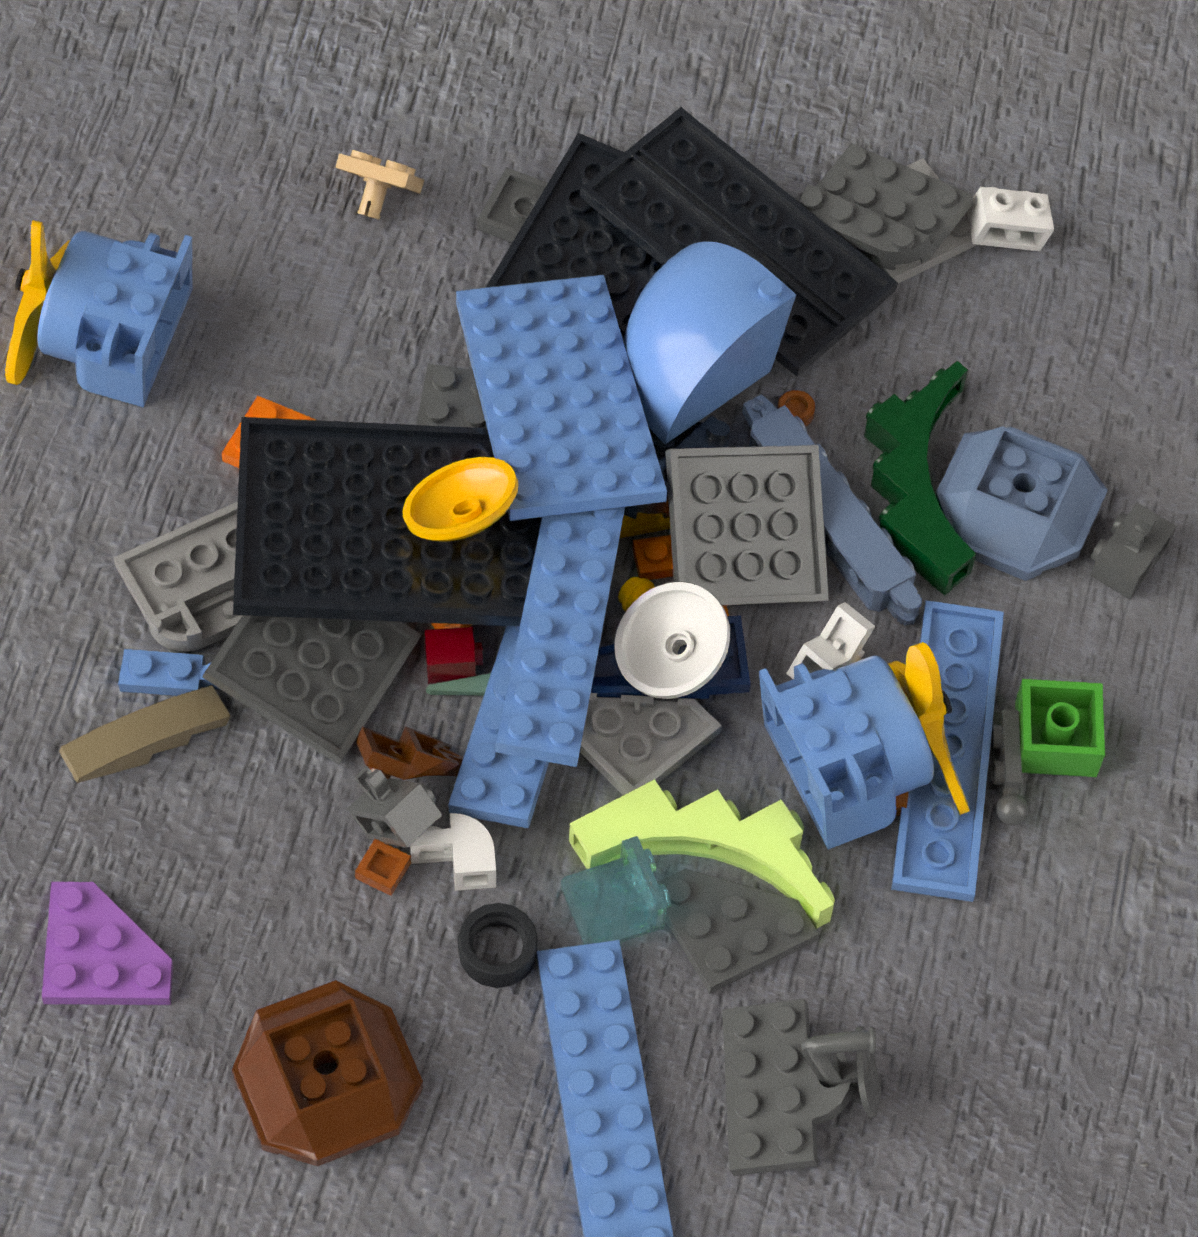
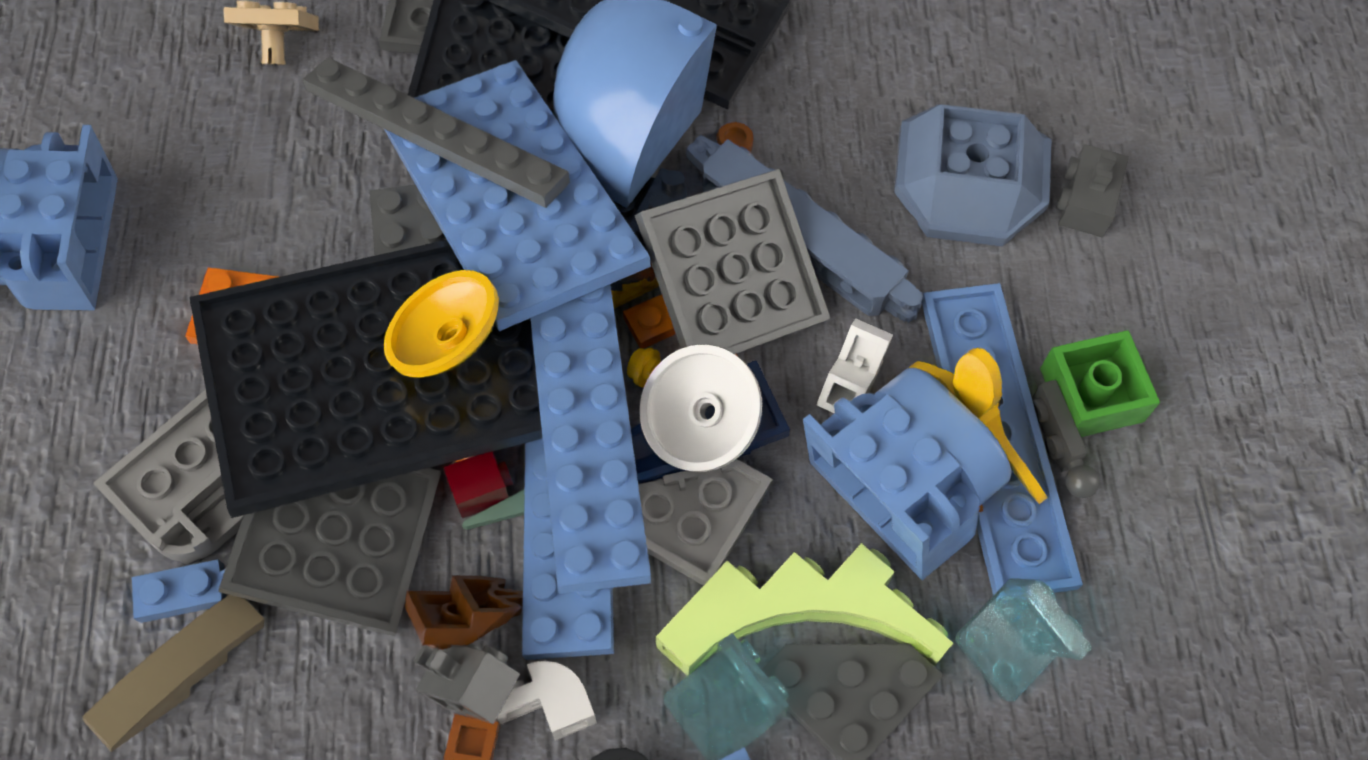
camera: 15 degrees left, 5 degrees up
dark green arch [864,361,976,596] -> none
none -> dark grey plate [302,57,570,208]
none -> clear light blue bracket [955,578,1092,702]

